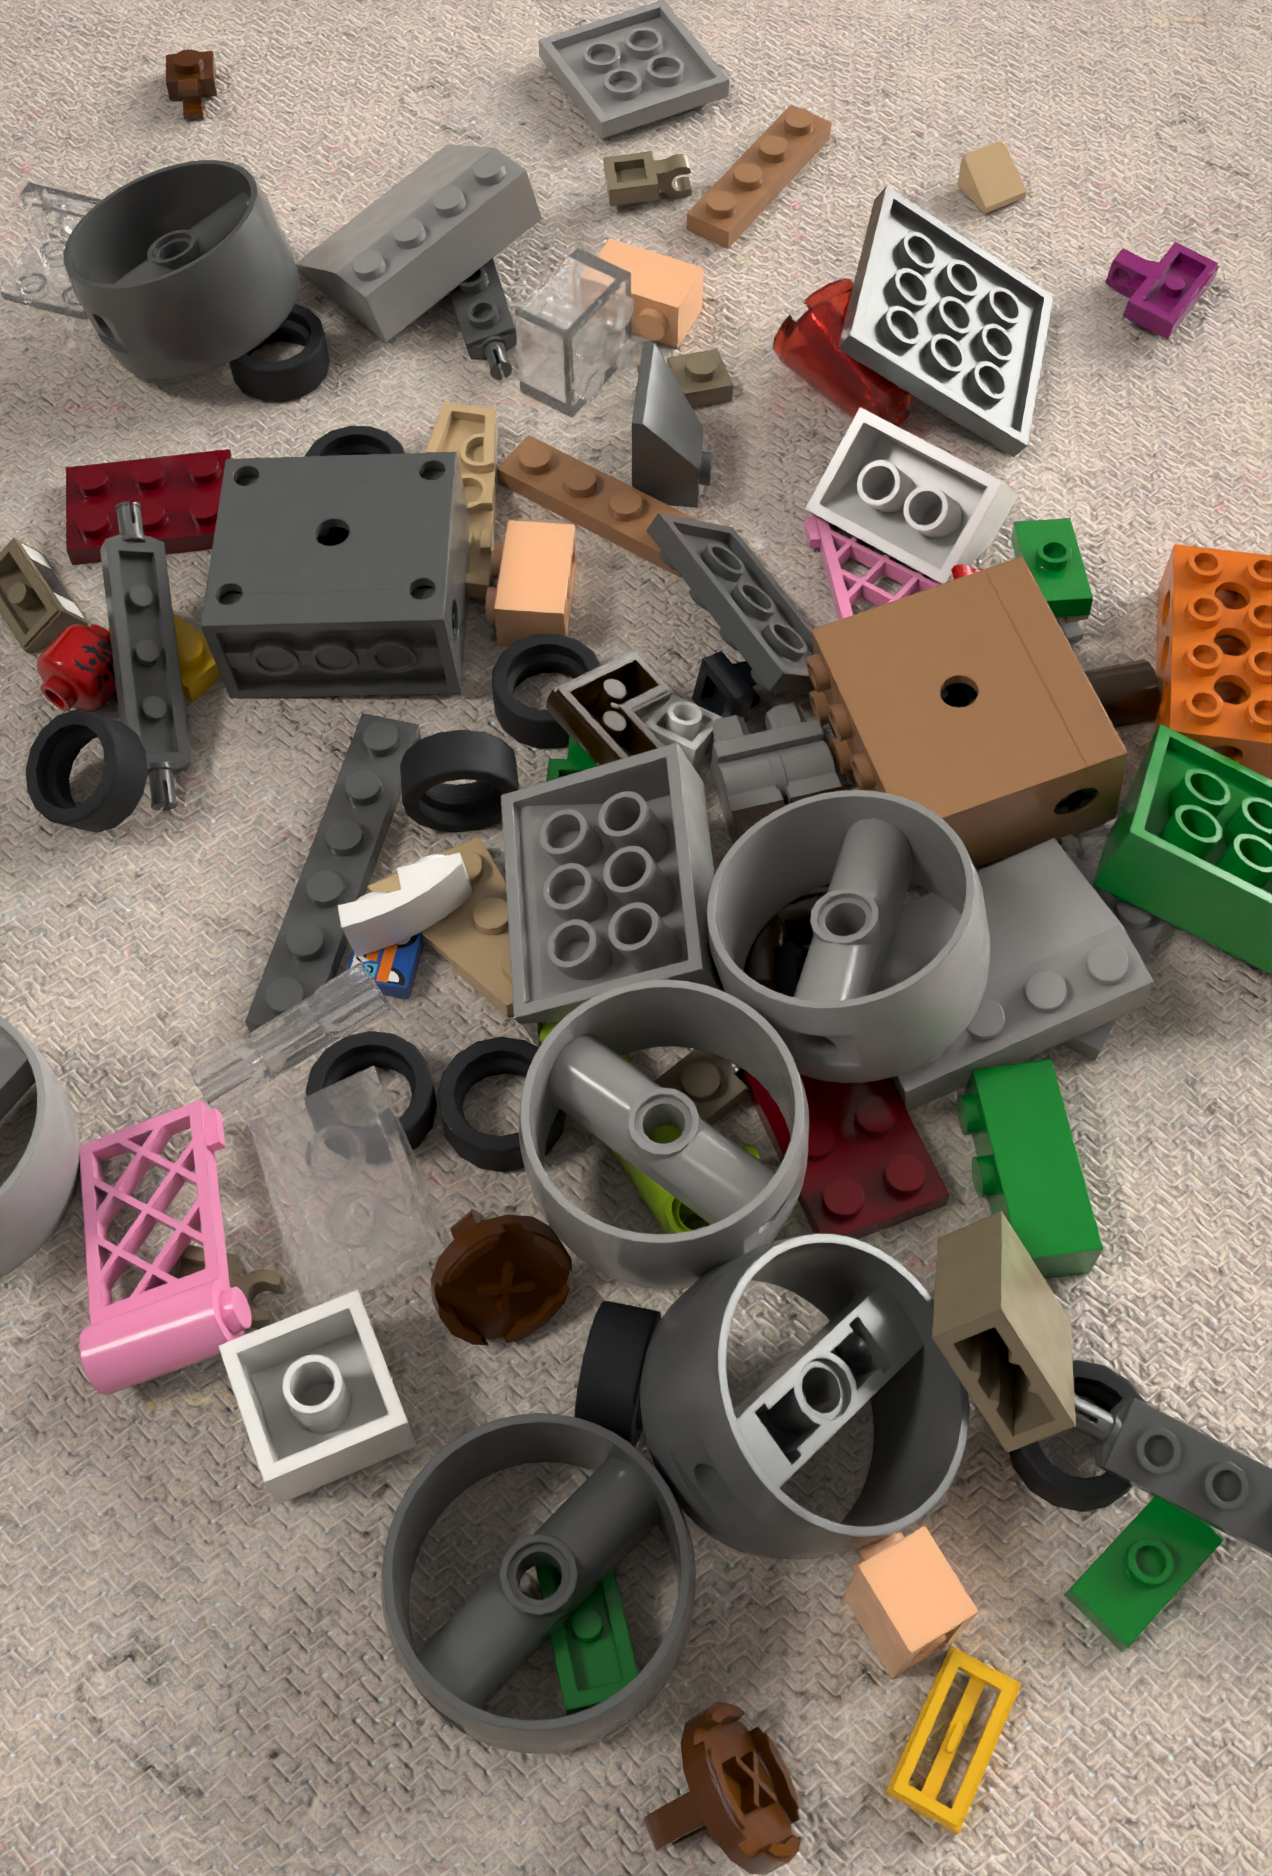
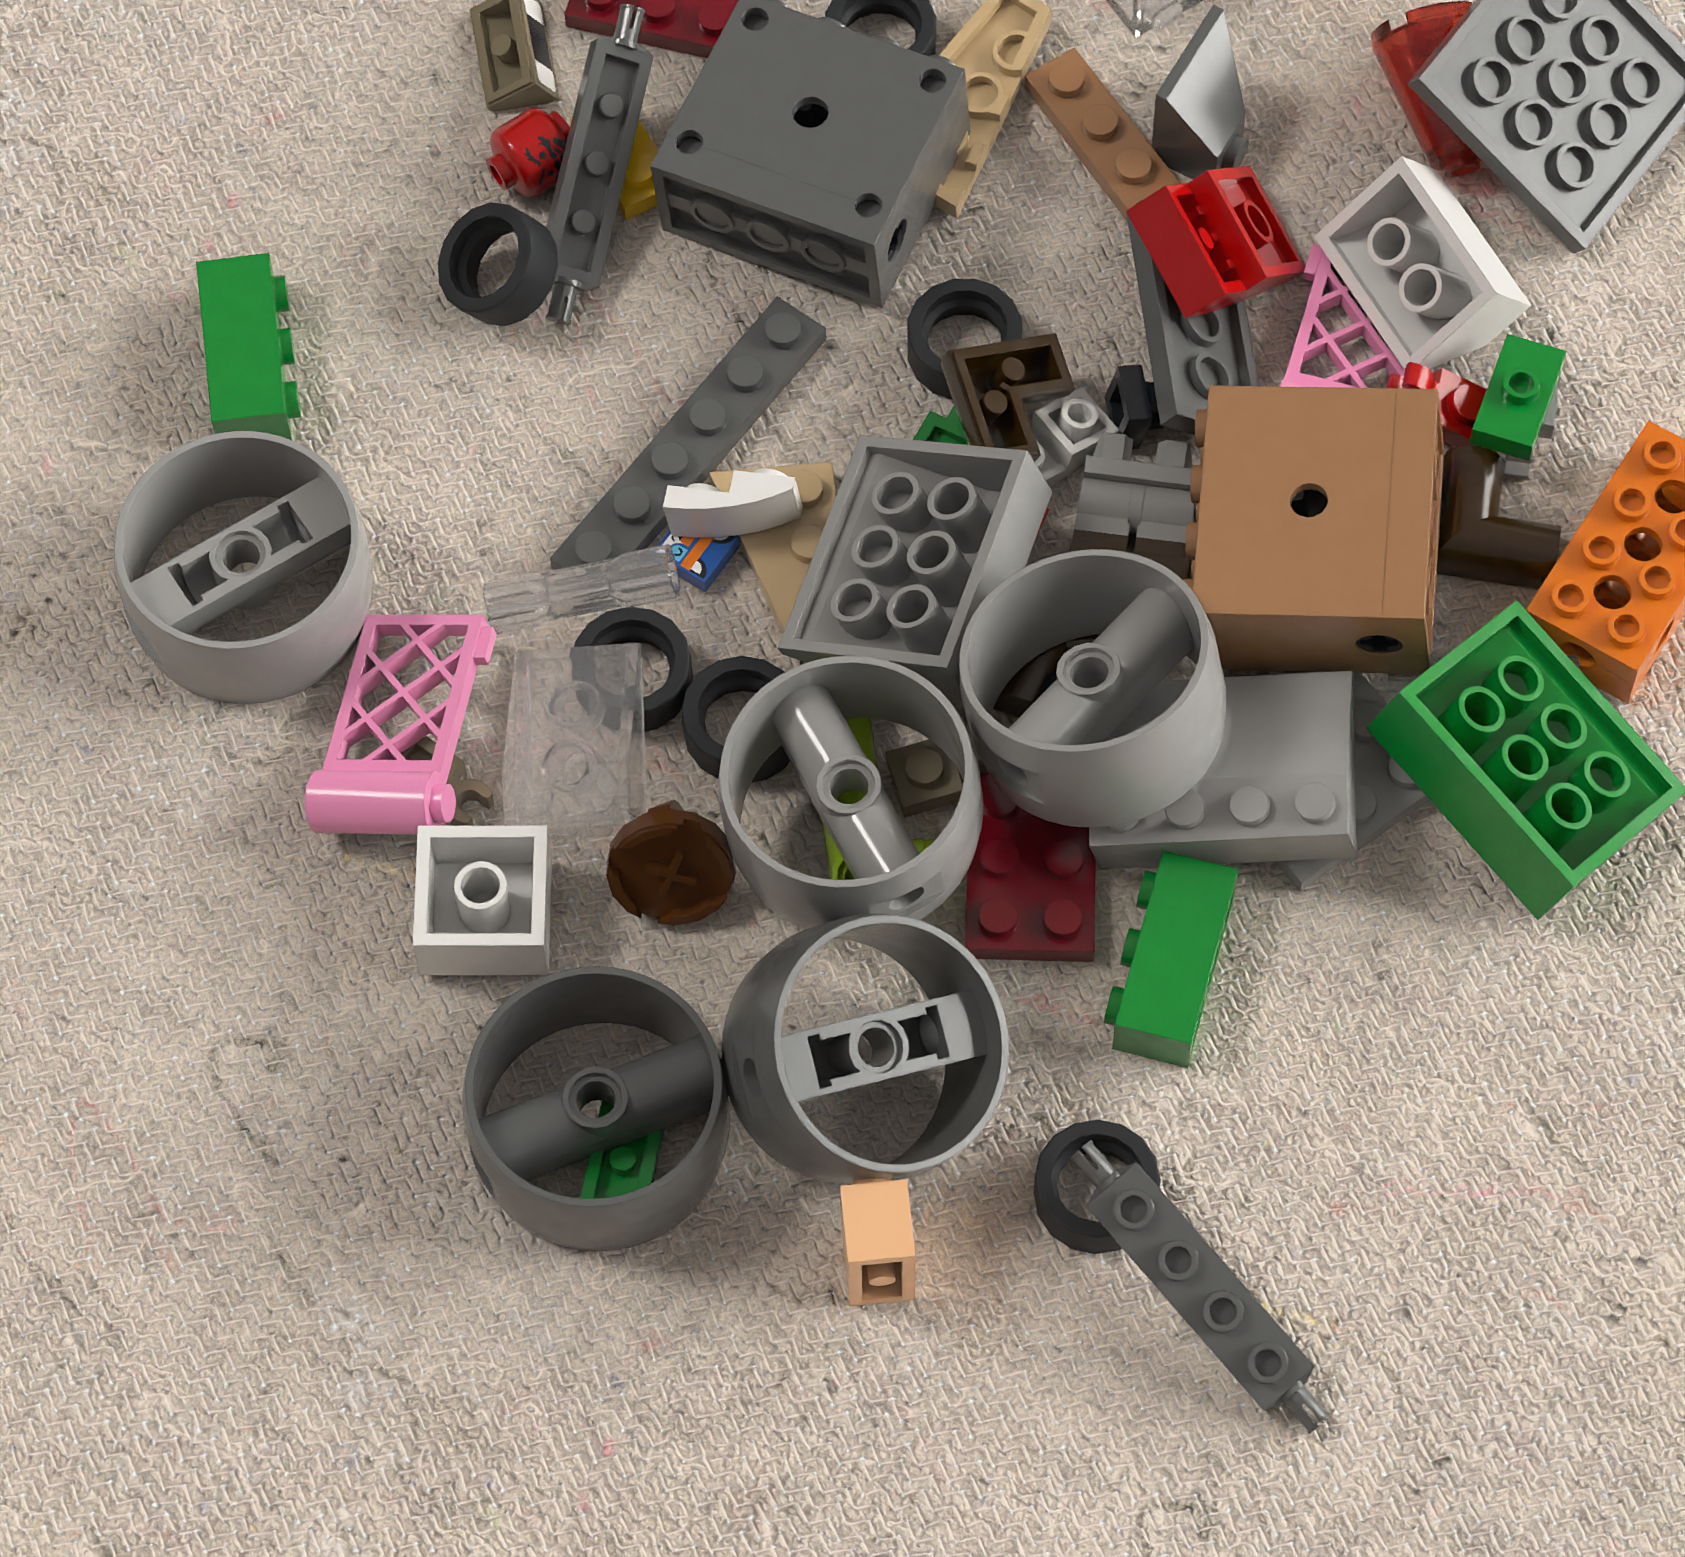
camera: 25 degrees right, 5 degrees up
black tyre [400,730,519,832] -> none
light nougat brick [485,520,577,647] -> none
black tyre [574,1301,661,1447] -> none
dark tan plate [635,349,734,408] -> none
reddish brown tile [643,1702,801,1875] -> none
yellow tile [883,1645,1021,1835] -> none
dark tan brick [932,1211,1076,1453] -> none
green plate [1064,1497,1224,1652] -> none
none -> red slope [1126,166,1306,319]

